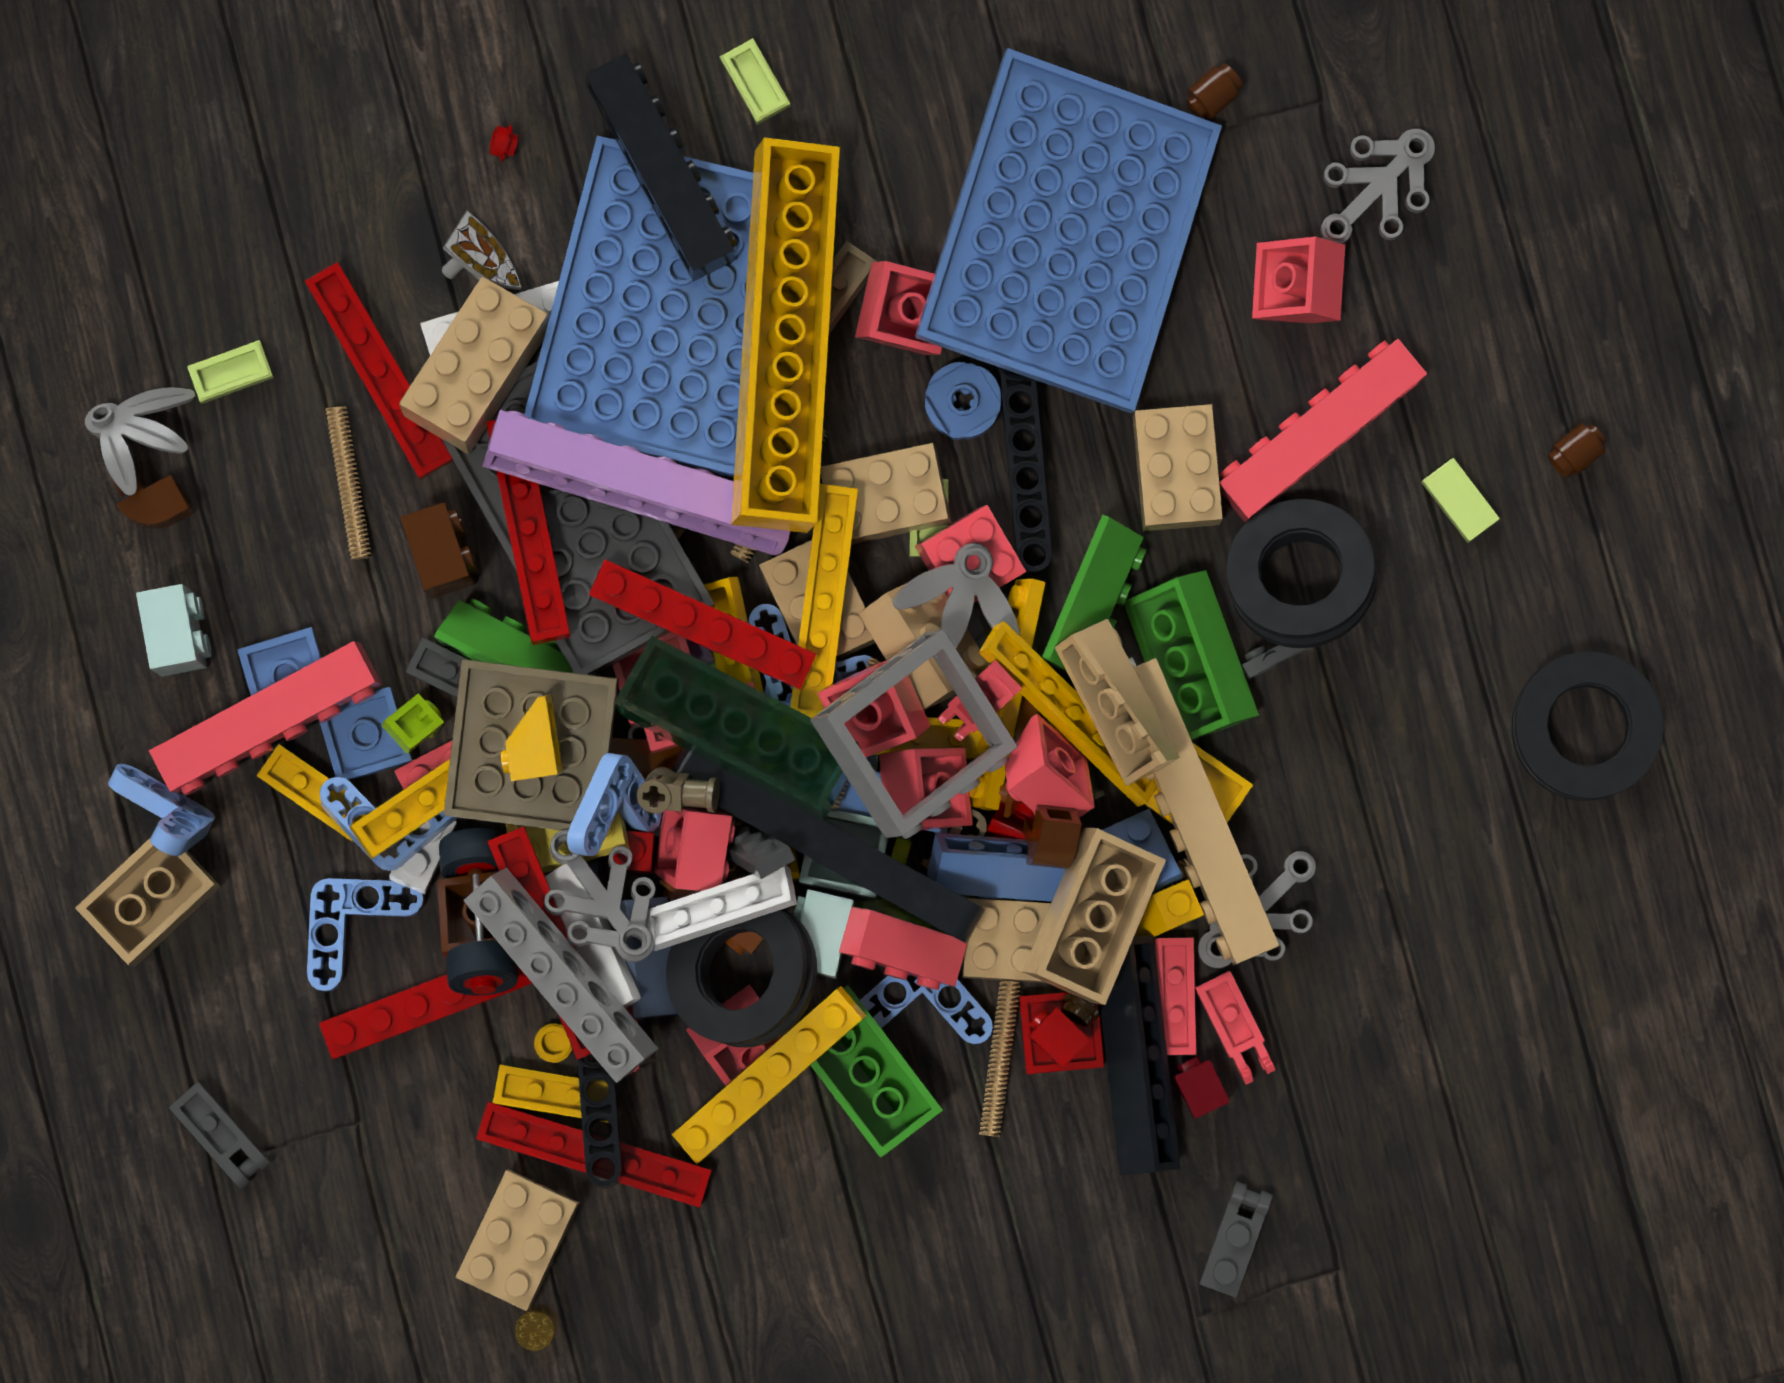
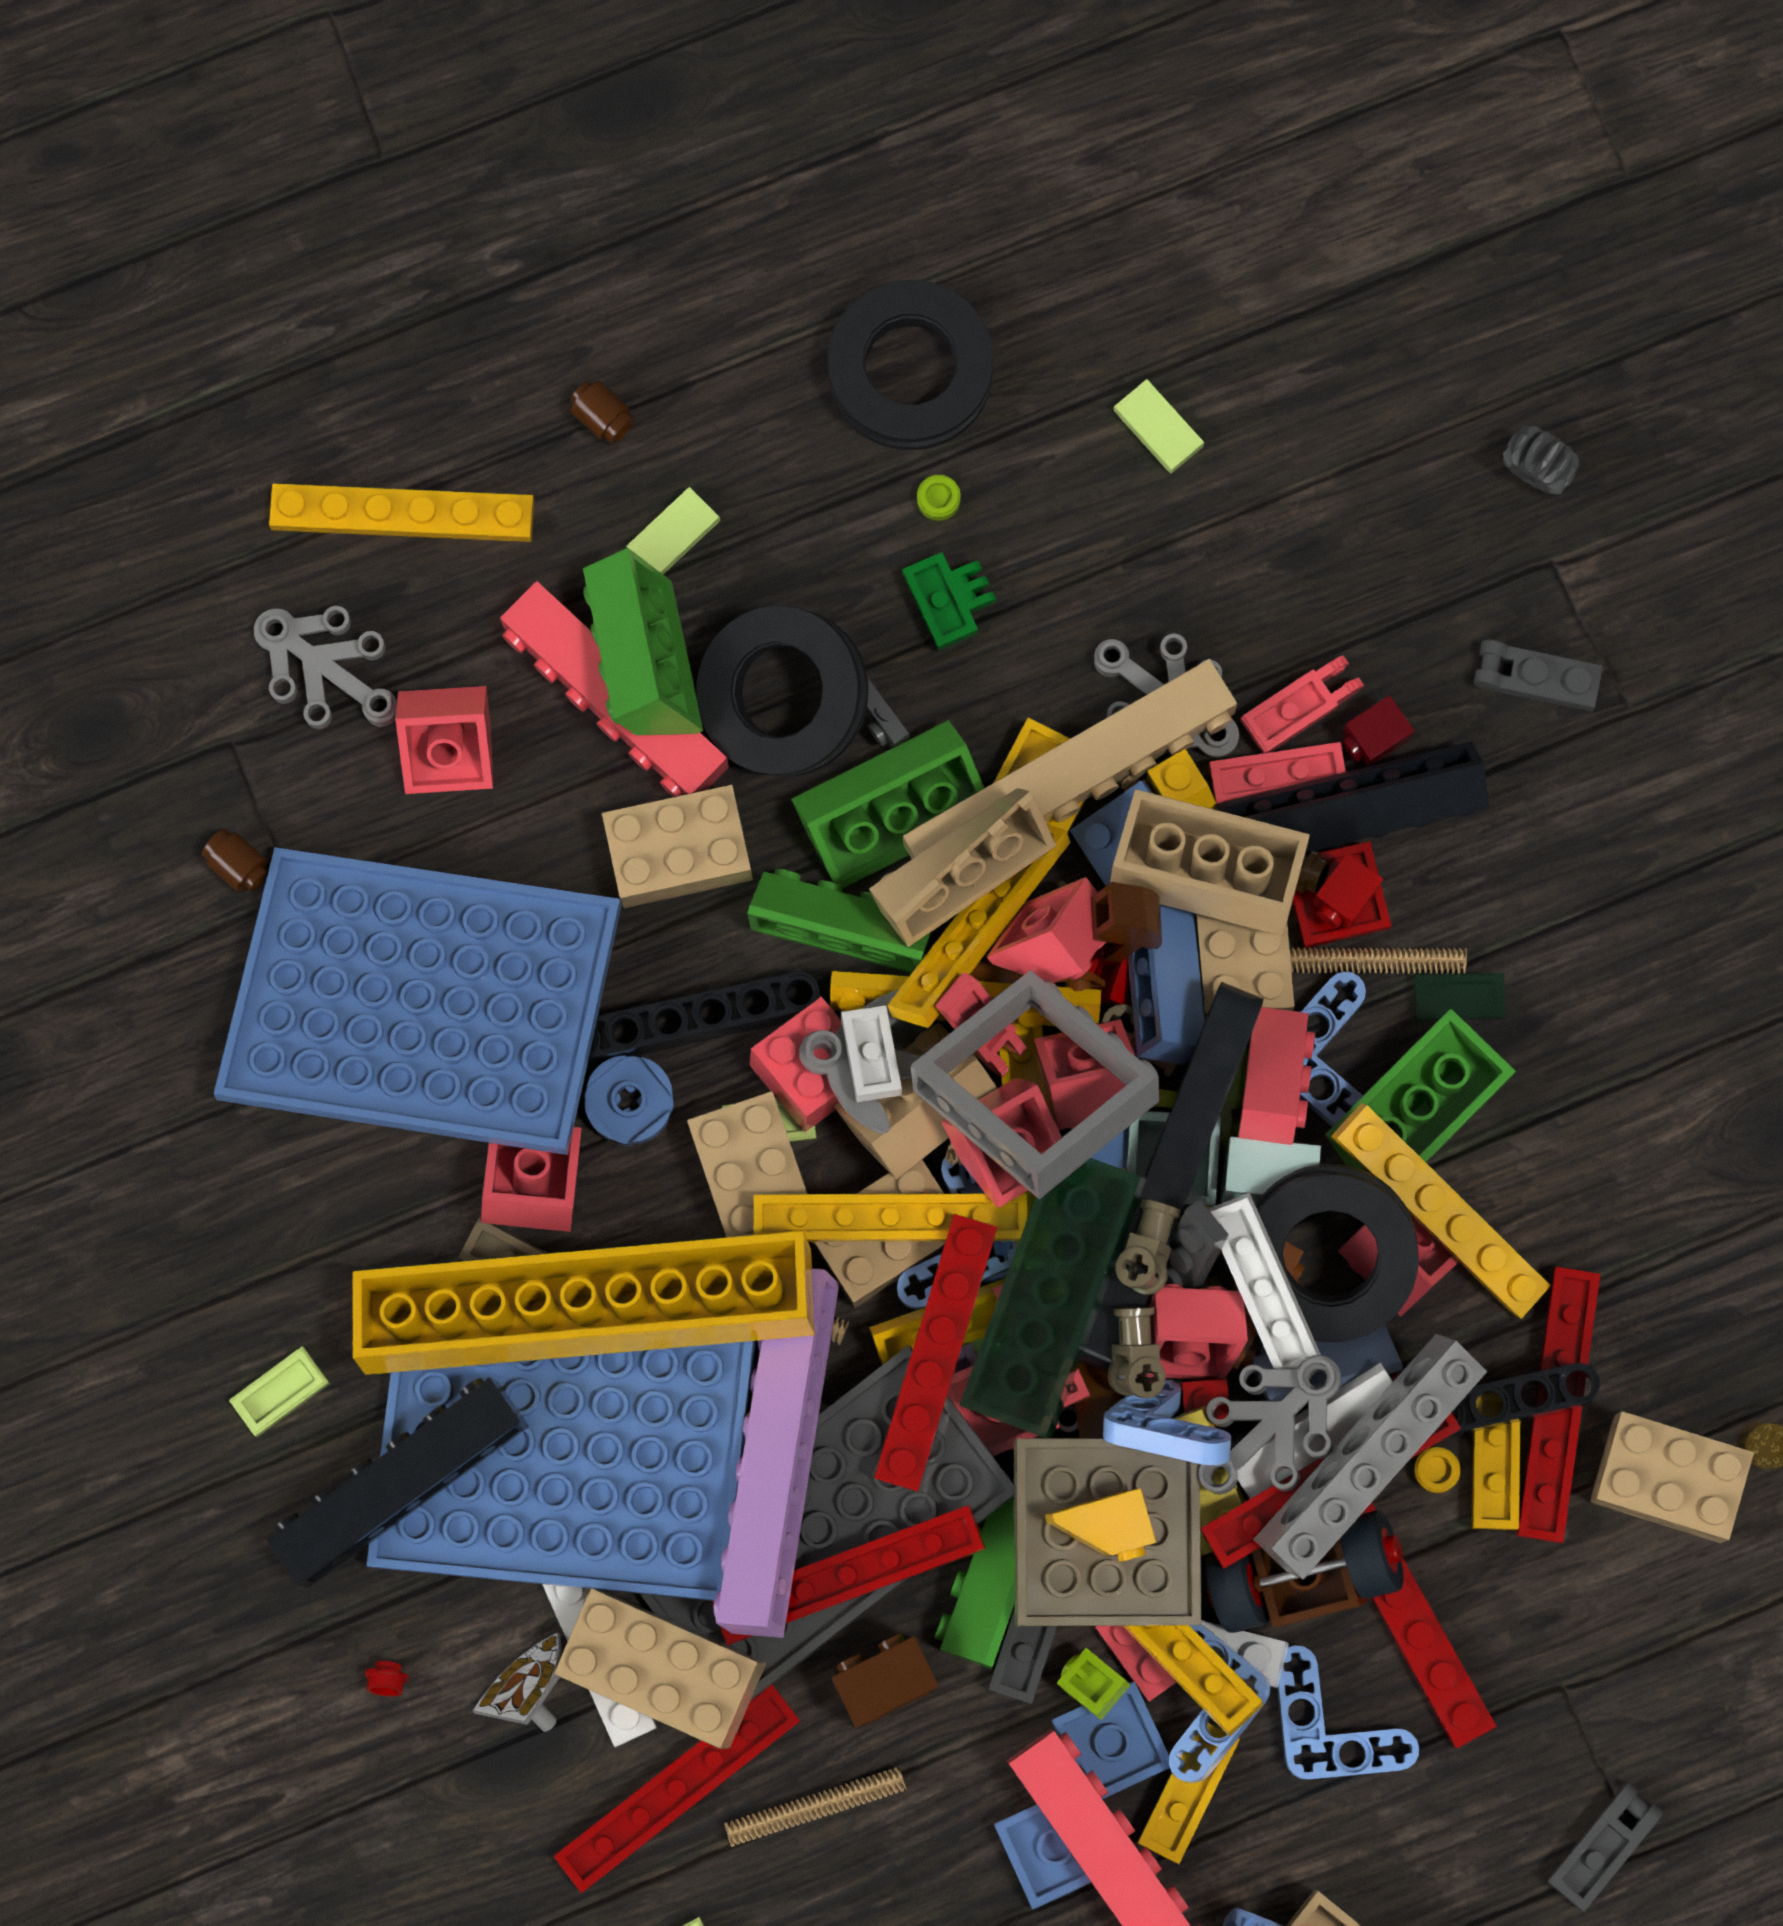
camera: 95 degrees left, 5 degrees down
none -> yellow plate [269,484,534,542]
none -> bright green slope [583,548,703,735]
none -> white plate [841,1005,902,1102]
none -> green hinge [902,552,997,651]
none -> lime tile [917,475,961,521]
none -> yellowish green tile [1114,379,1204,474]
none -> dark tan connector [1115,1199,1181,1295]
none -> clear green tile [1413,973,1506,1021]
none -> dark grey gear [1503,426,1580,494]

